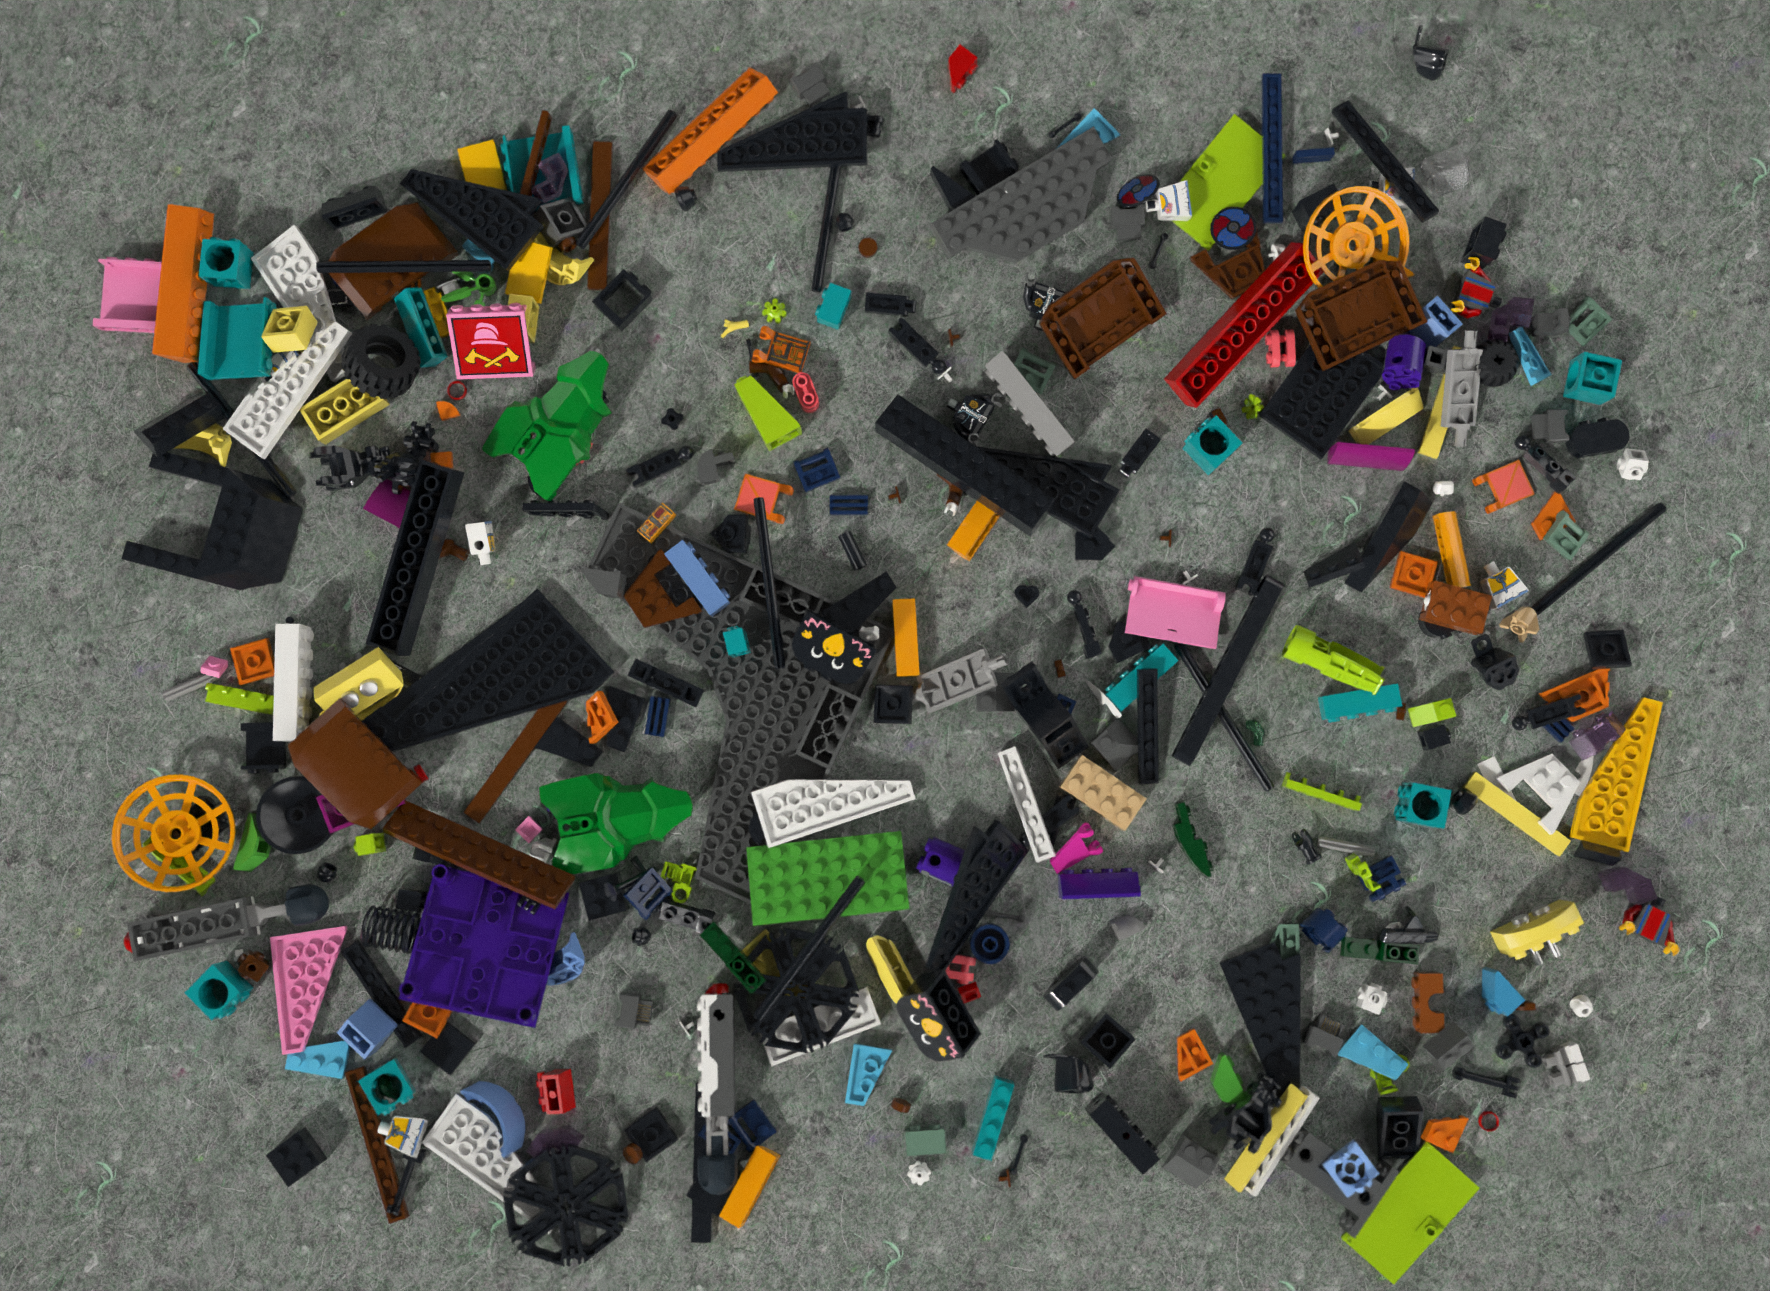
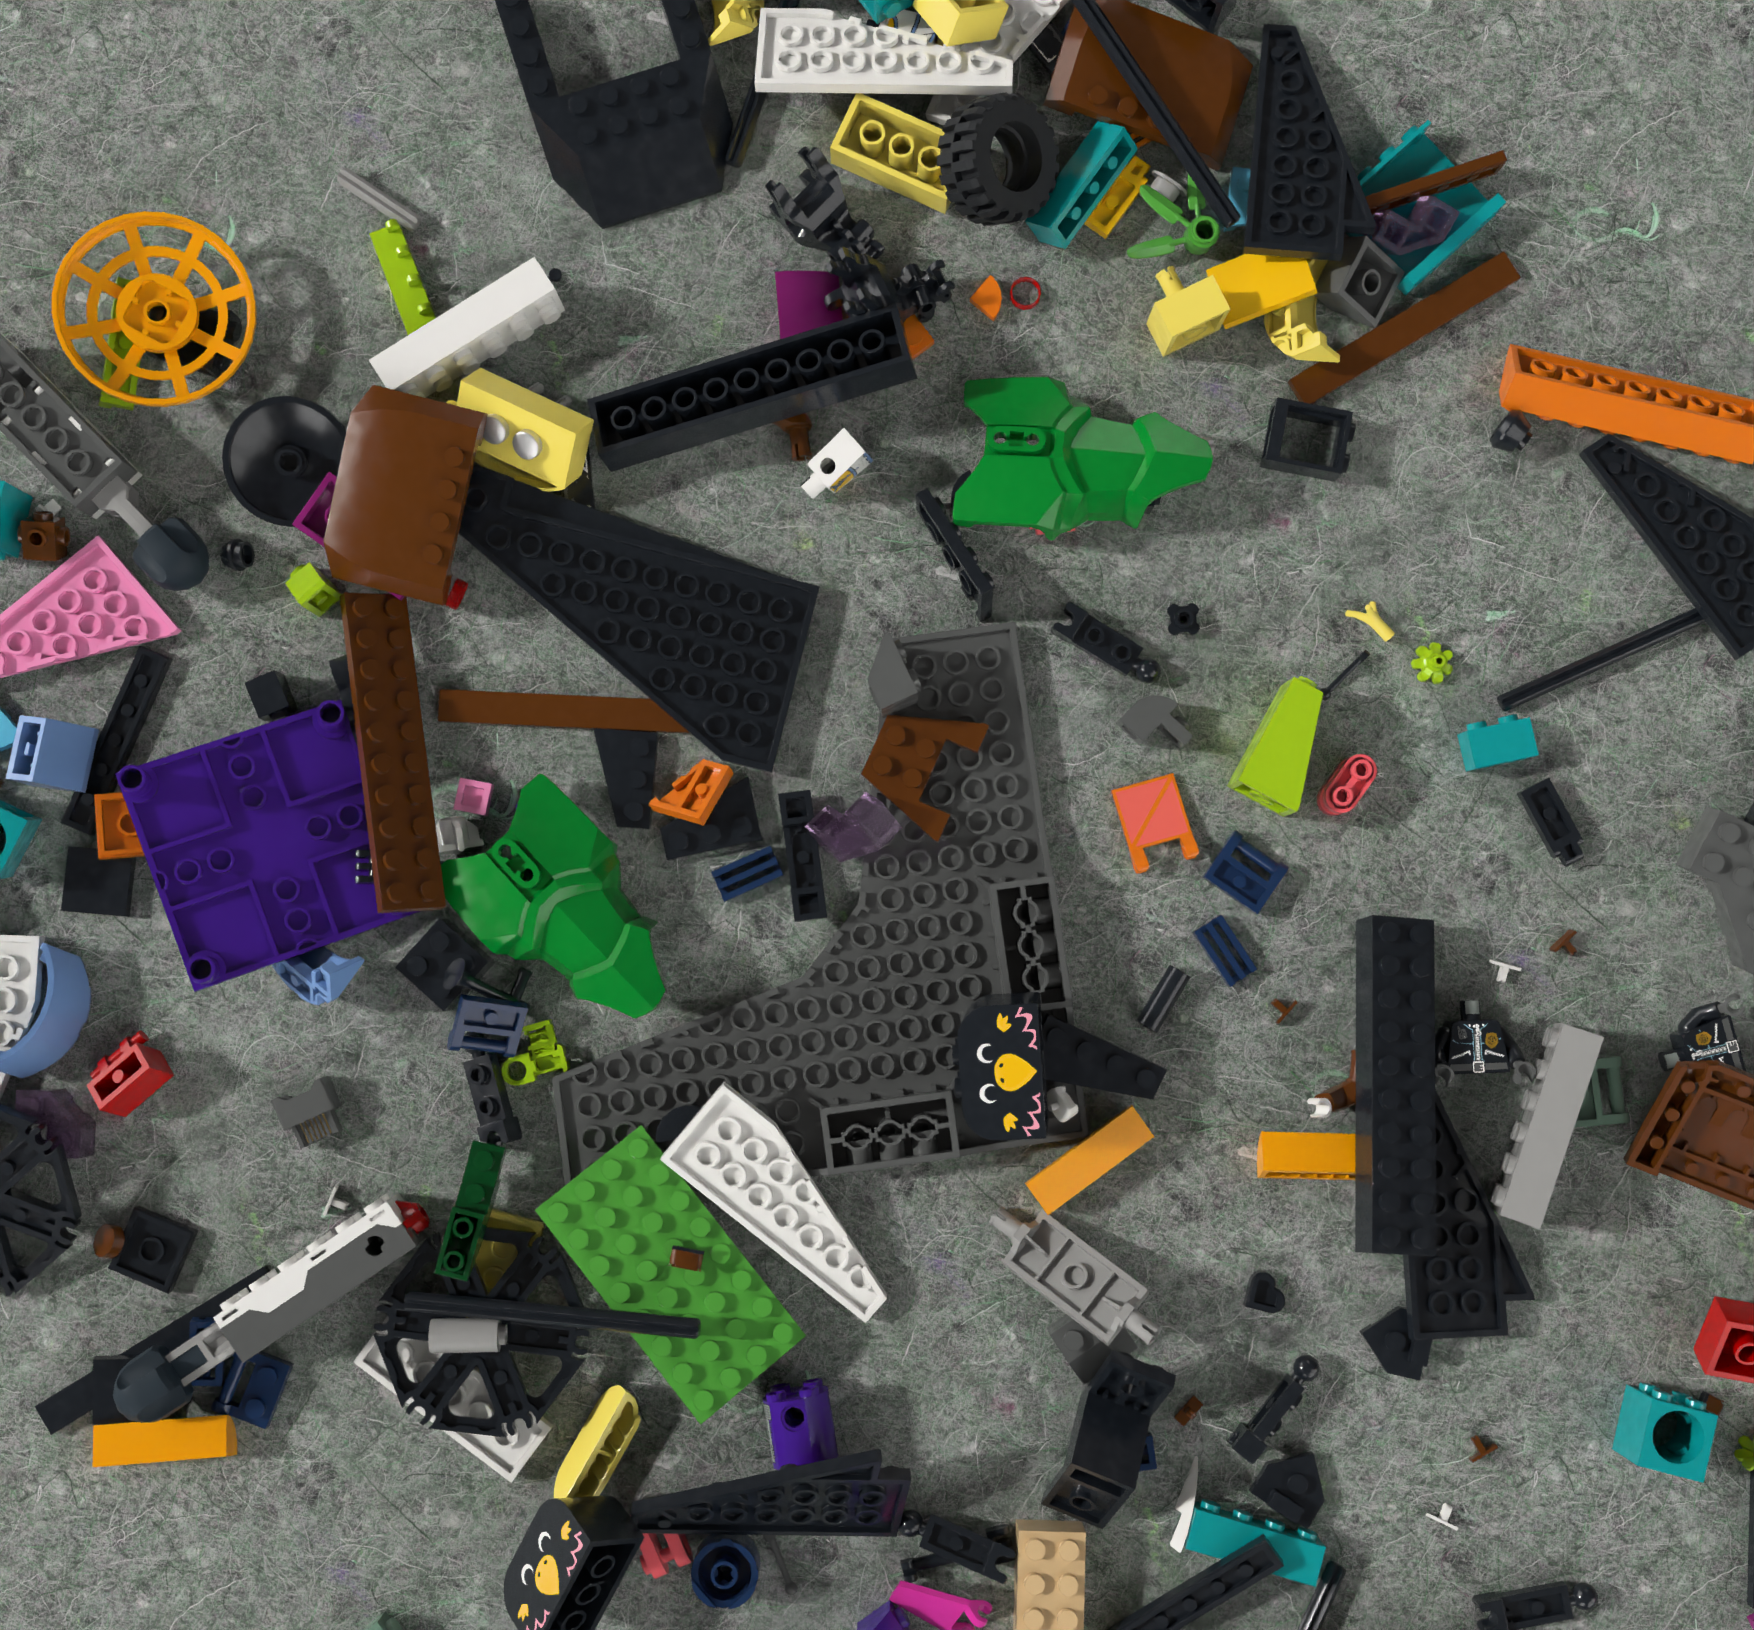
camera: 55 degrees right, 0 degrees up
bright pink plate [201,656,228,678] -> none
orange tile [230,638,275,685] -> none
bright green slope [233,812,271,872] -> none
black panel [241,722,286,773] -> none
black piece [361,905,420,955] -> none
panel [446,303,536,379] -> none
yellow tile [457,139,507,191] -> none
reddish brown tile [558,237,577,253] -> none
black axle [576,109,677,249] -> none
black plate [632,926,651,946] -> none
slope [637,503,677,544] -> none
medium blue brick [664,540,730,617] -> none
black plate [710,514,751,553] -> none
teal brick [723,626,751,658] -> none
reddish brown arm [749,361,794,398] -> none
flag [752,326,811,373] -> none
black axle [754,497,785,669] -> none
black plate [835,213,854,232] -> none
medium azure wing [845,1043,892,1106] -> none
reddish brown tile [859,238,877,258] -> none
black tile [873,685,913,724] -> none
black plate [888,317,947,374] -> none
reddish brown tile [891,1097,911,1113] -> none
red tile [958,981,981,1004] -> none
white plate [998,746,1056,863] -> none
dark grey slope [1089,718,1138,772] -> none
black hinge [1118,428,1161,478] -> none
bright pink door [1125,576,1226,649] -> none
none -> light grey brick [428,1318,508,1353]
none -> reddish brown piece [668,1245,704,1272]
none -> clear purple brick [805,792,902,862]

